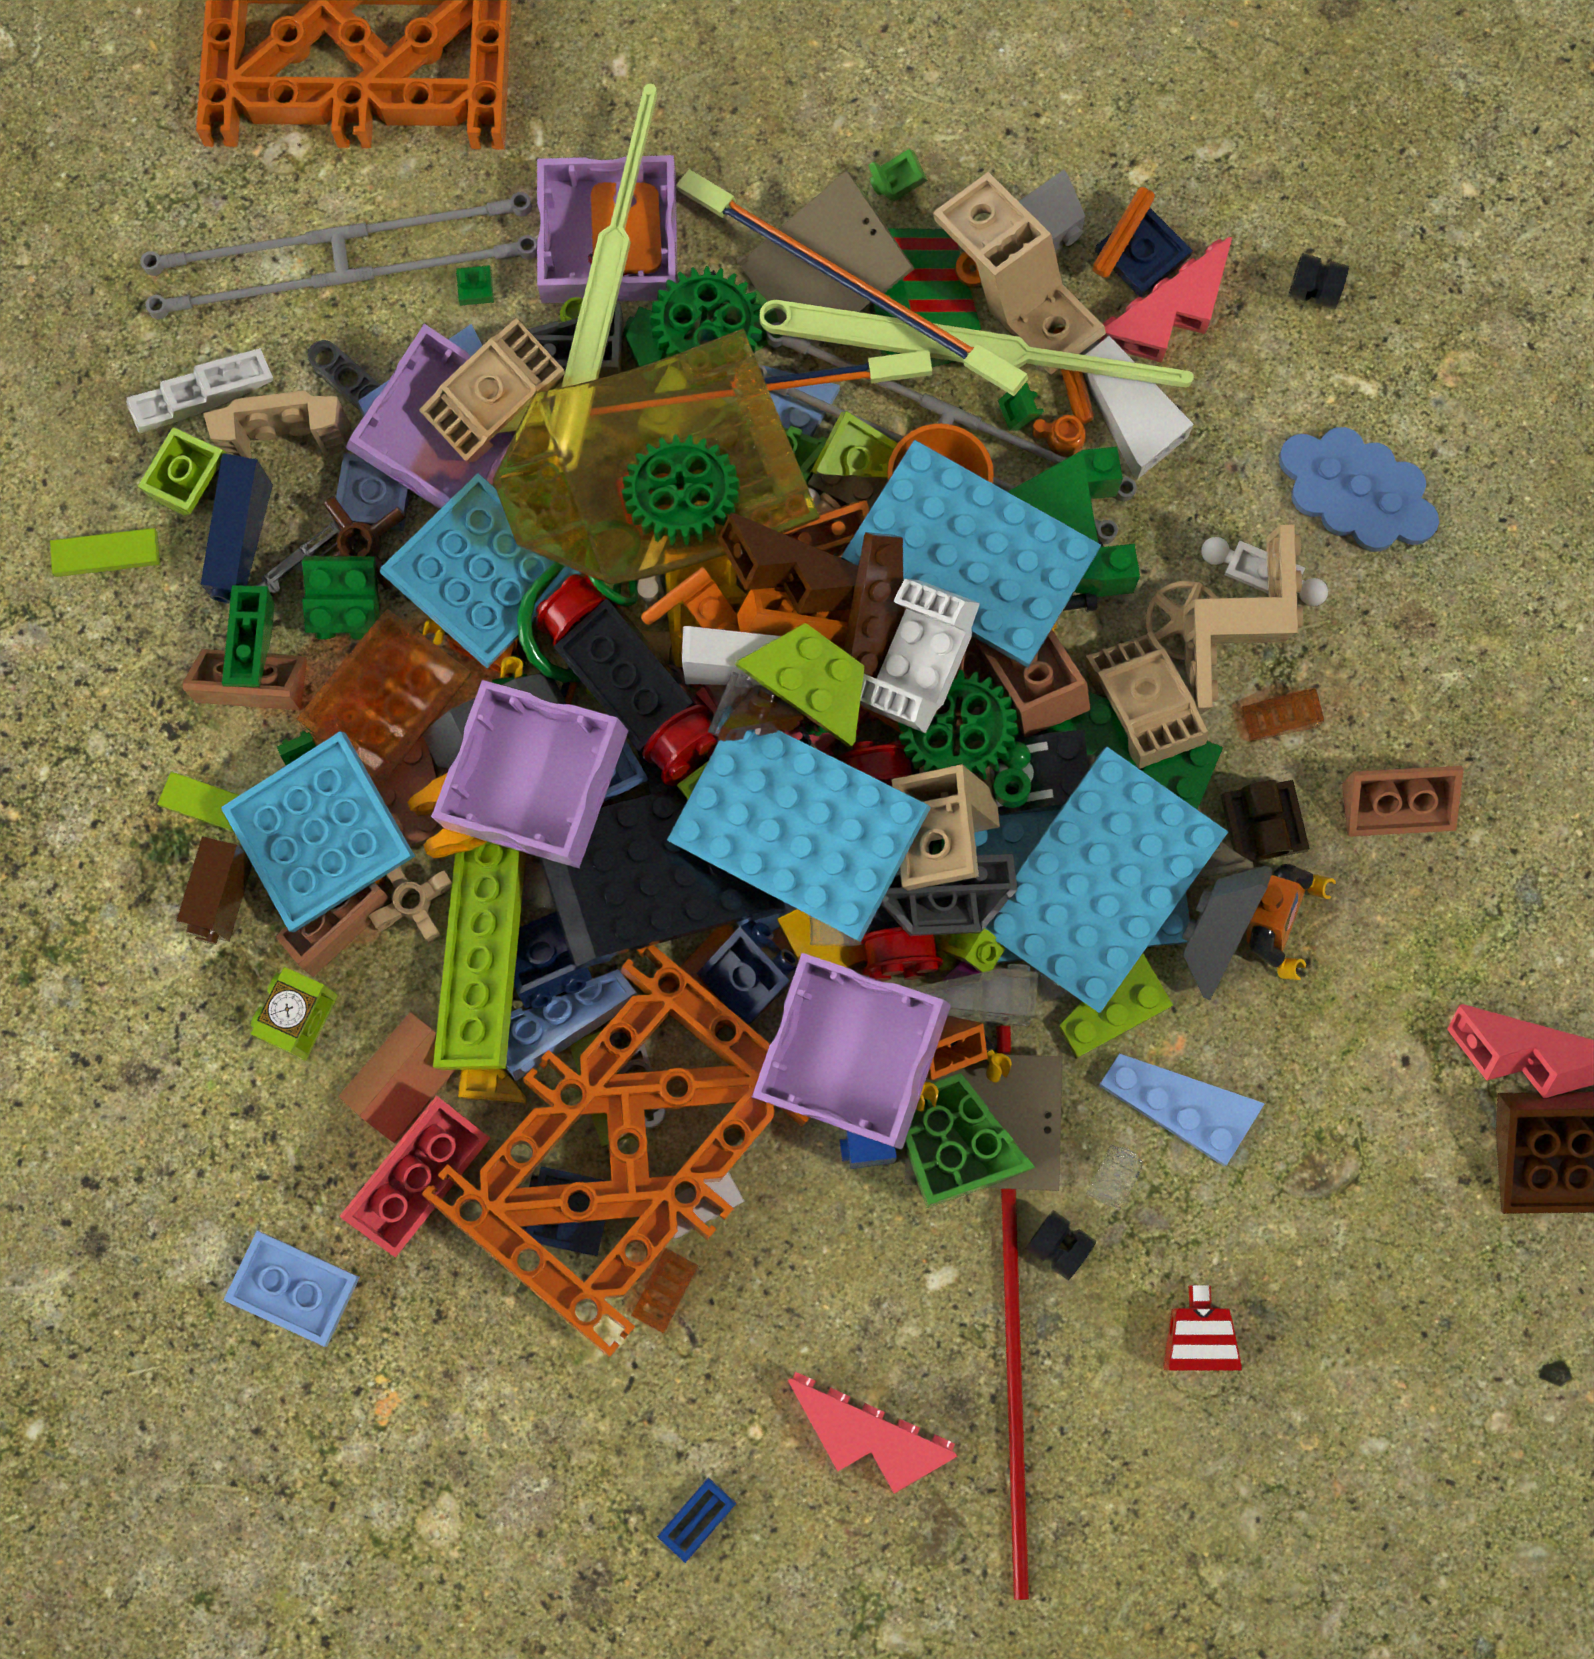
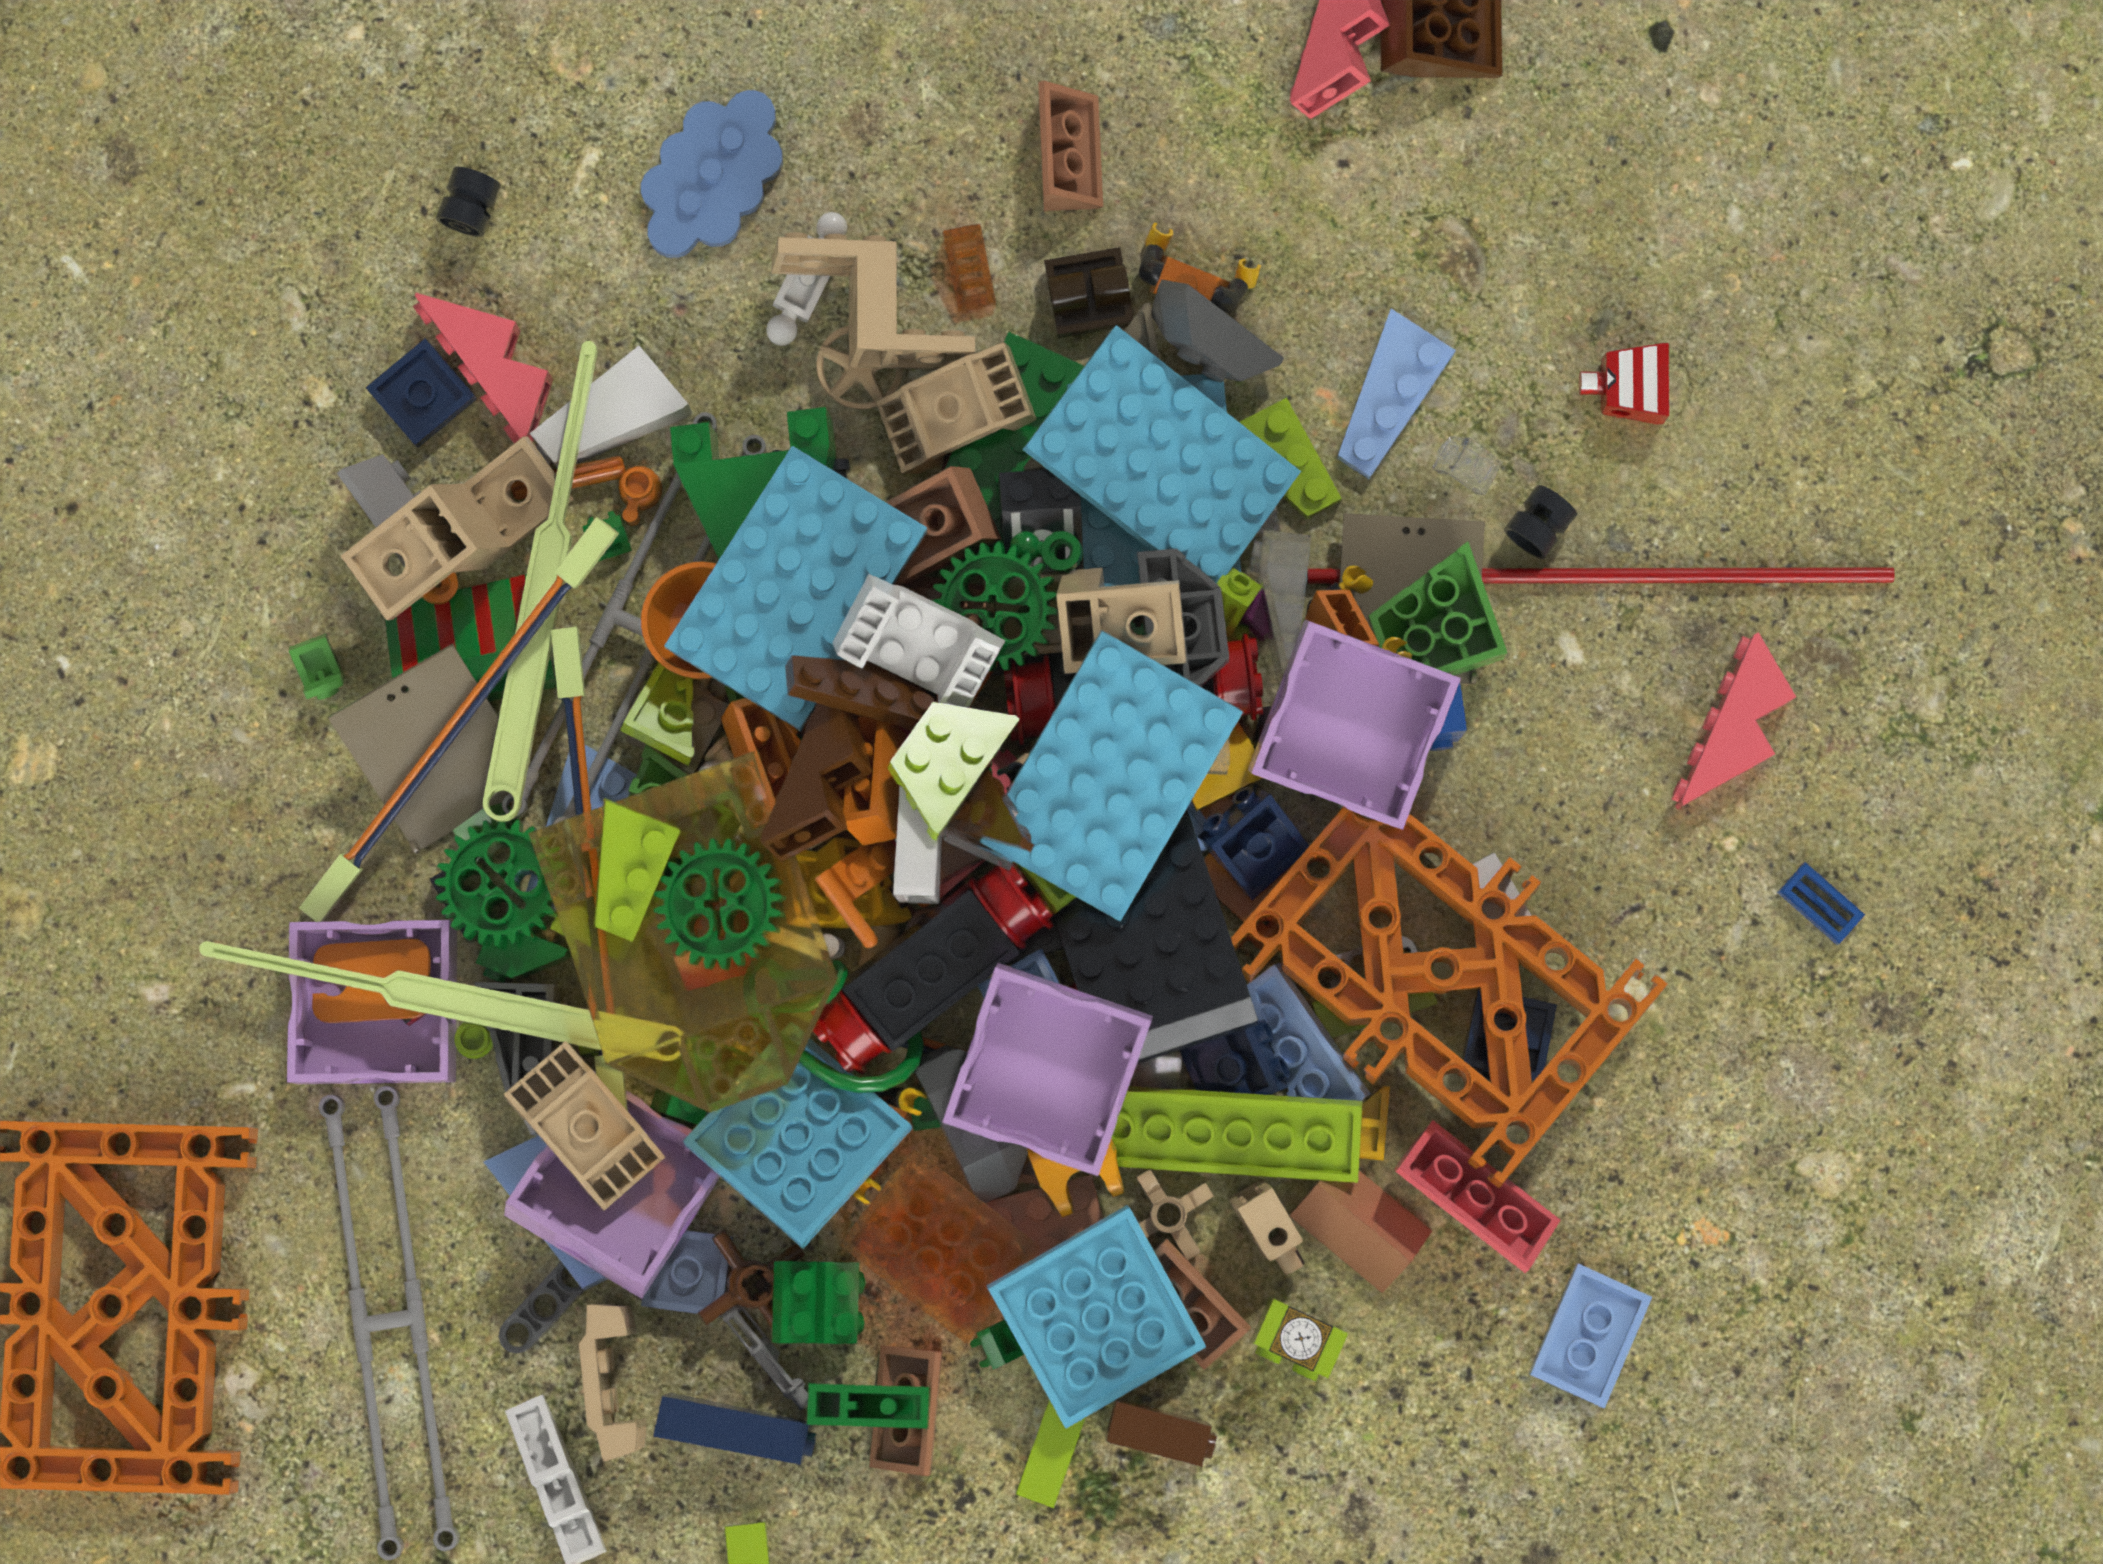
camera: 90 degrees left, 5 degrees up
lime slope [137,427,227,516] -> none
green tile [456,265,494,306] -> none
clear orange slope [631,1248,700,1333] -> none
orange axle [1092,187,1155,278] -> none
none -> lime wing [594,798,681,942]
none -> tan torso [1228,1178,1305,1275]

